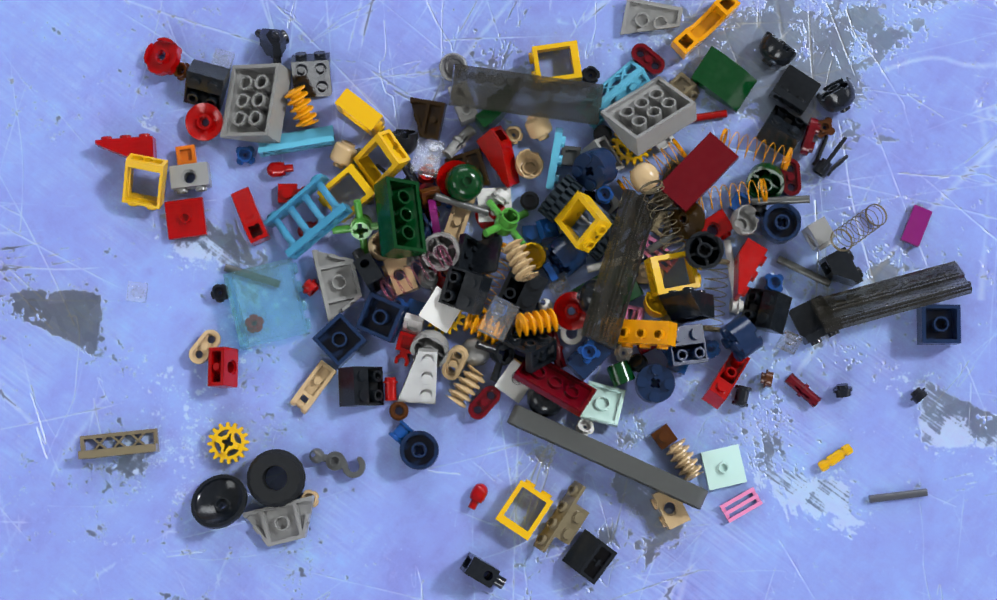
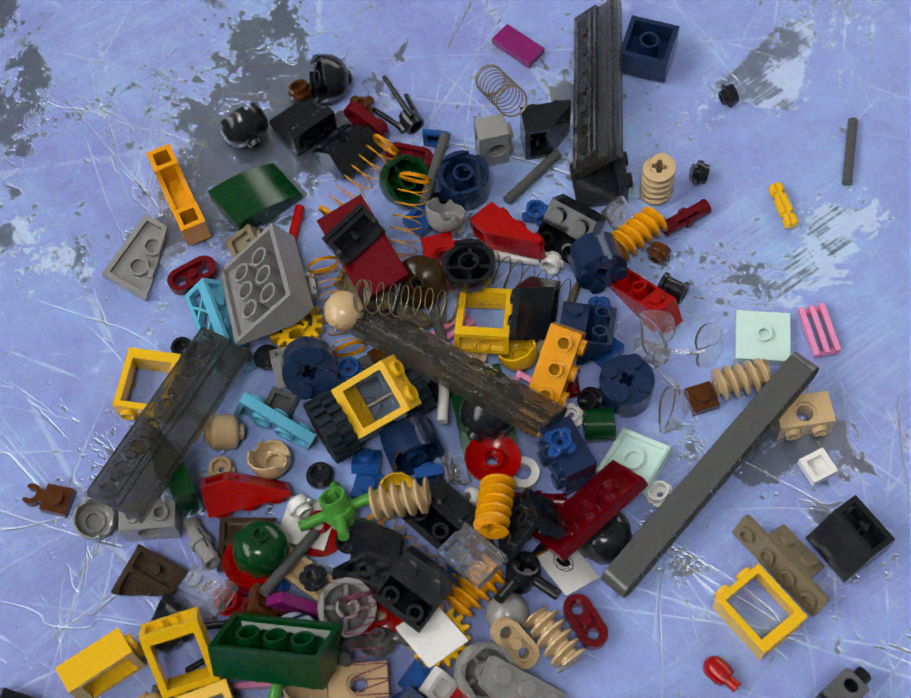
camera: 65 degrees left, 20 degrees down
none -> reddish brown plate [22,483,77,518]
none -> reddish brown plate [288,79,313,101]
none -> black plate [299,563,327,592]
none -> black hinge [321,203,386,267]
none -> blue slope [422,129,451,149]
none -> light orange piece [611,206,668,262]
none -> clear plant [637,310,724,434]
none -> tan piece [640,153,676,205]
none -> white plate [797,447,838,487]

